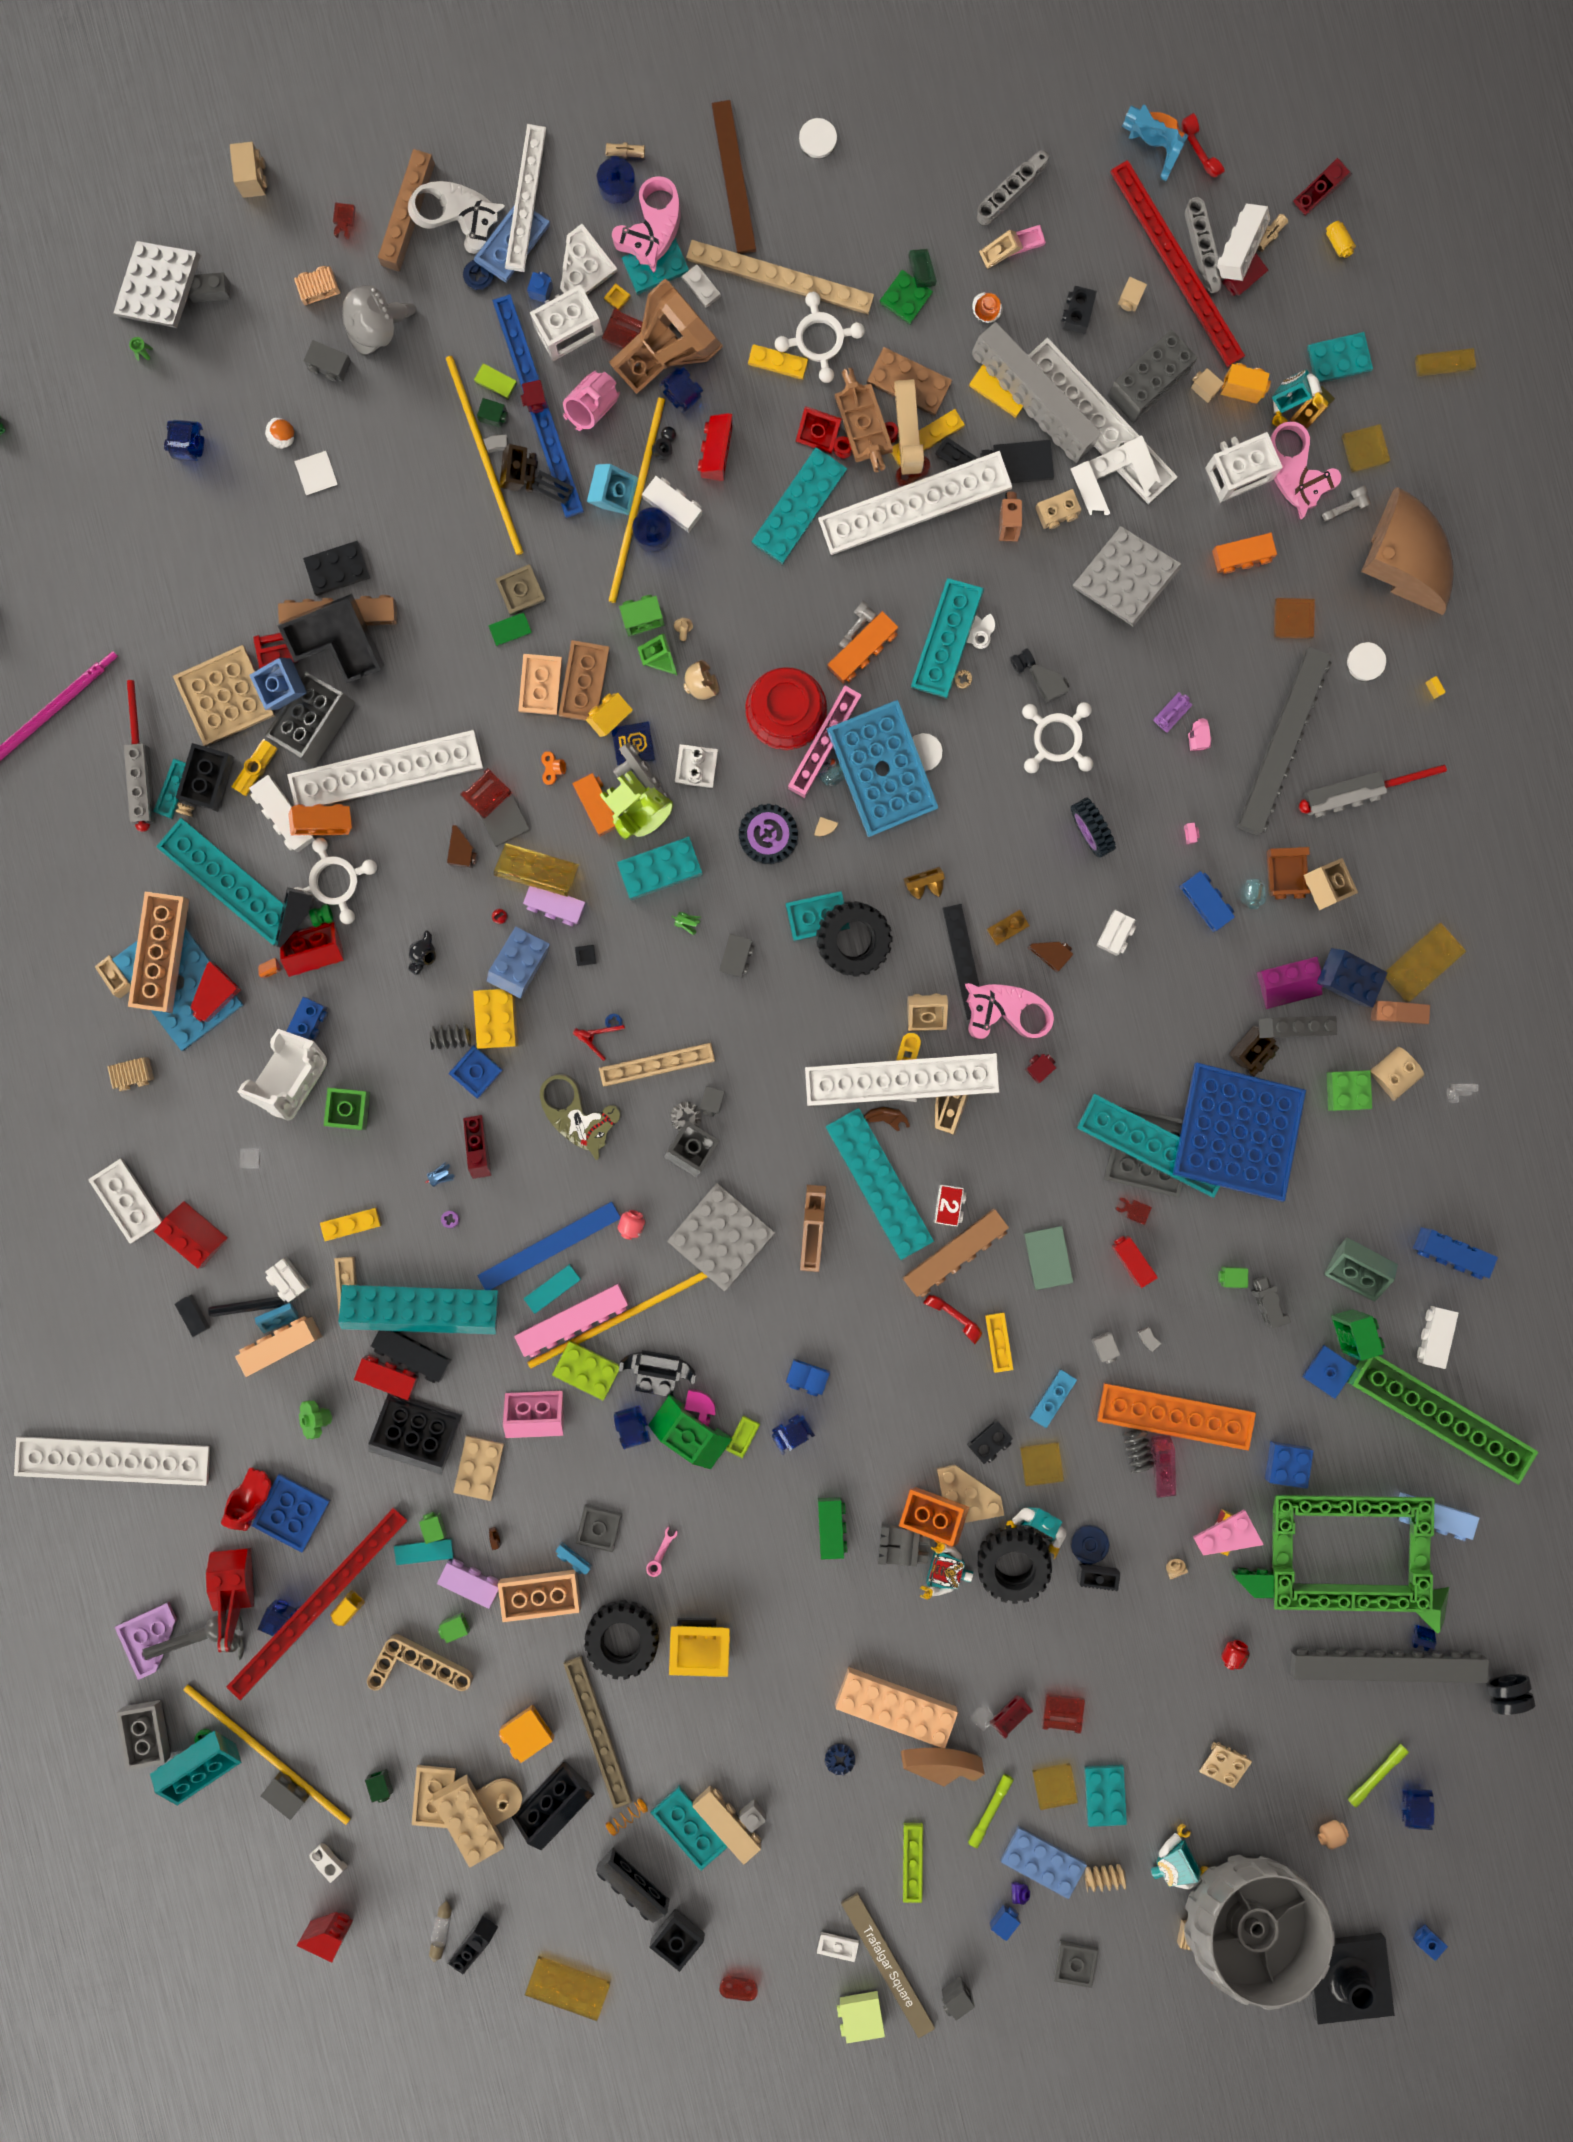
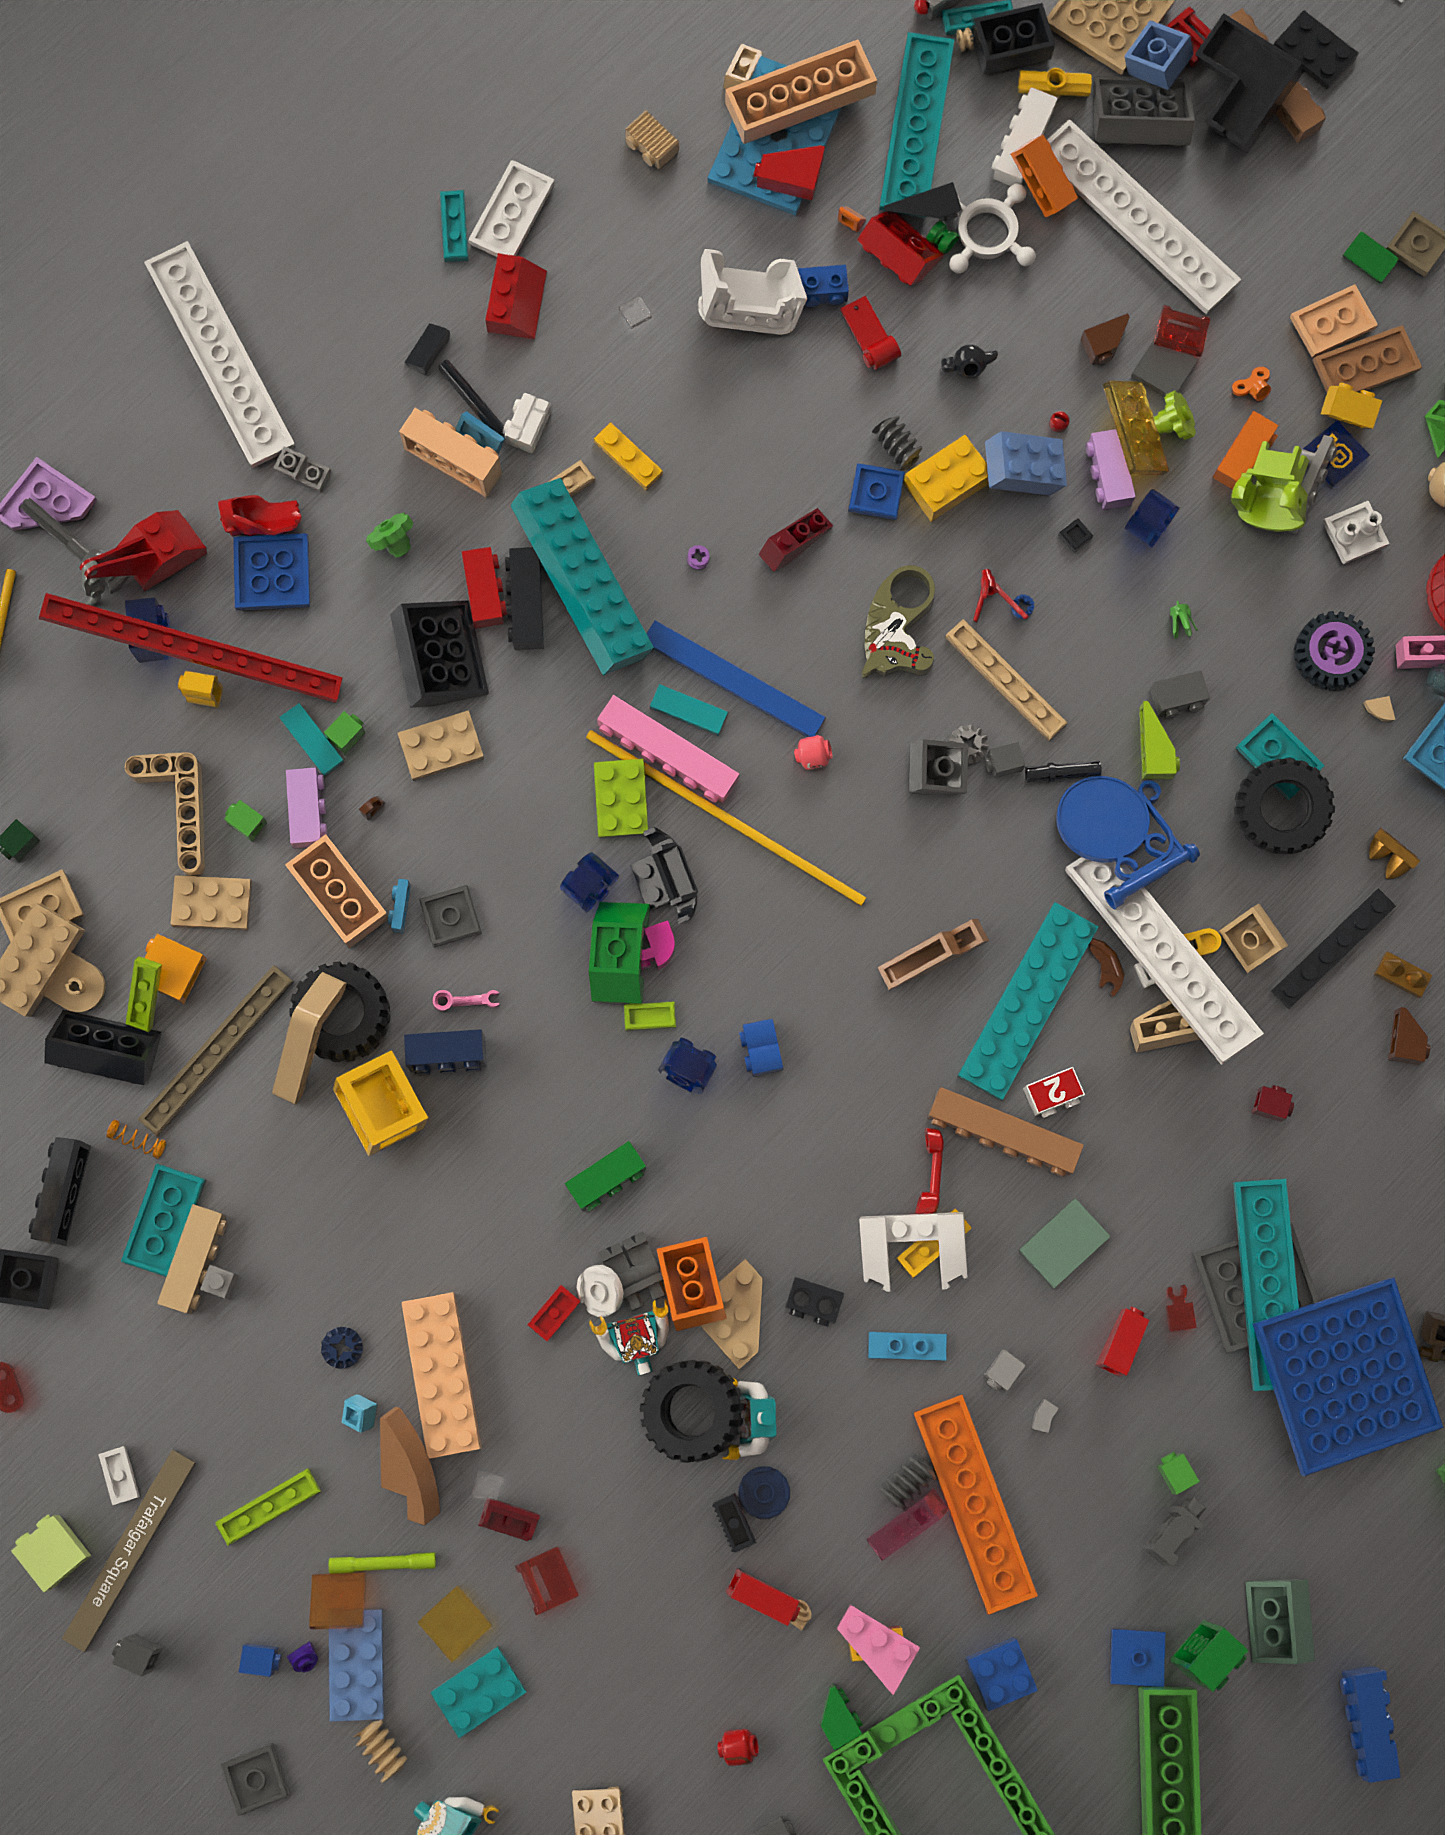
camera: 55 degrees right, 10 degrees down
bright green brick [324,1088,370,1130] -> none
flat silver piece [425,1162,455,1187] -> none
bright pink slope [503,1391,564,1438] -> none
teal brick [617,837,703,900] -> none
light grey plate [667,1183,775,1292] -> none
bright pink animal [965,983,1054,1039] -> none
clear yellow tile [1020,1442,1064,1486] -> none
white brick [1417,1306,1459,1369] -> none
none -> lime tile [125,956,162,1032]
none -> tan plate [171,875,252,930]
none -> tan beam [272,972,346,1105]
none -> light grey slope [274,446,331,492]
none -> clear orange tile [309,1573,366,1629]
none -> medium azure slope [342,1394,377,1433]
none -> dark blue brick [404,1029,487,1076]
none -> teal tile [440,190,469,262]
none -> red plate [527,1285,581,1342]
none -> white tile [577,1265,624,1317]
none -> red slope [726,1568,801,1626]
none -> red door [840,295,902,370]
none -> white wedge [859,1212,968,1292]
none -> black pin [1025,760,1102,783]
none -> blue piece [1056,776,1200,909]
none -> clear blue brick [1124,489,1180,548]
none -> lime slope [1139,701,1180,780]
none -> lime plant [1154,390,1196,440]

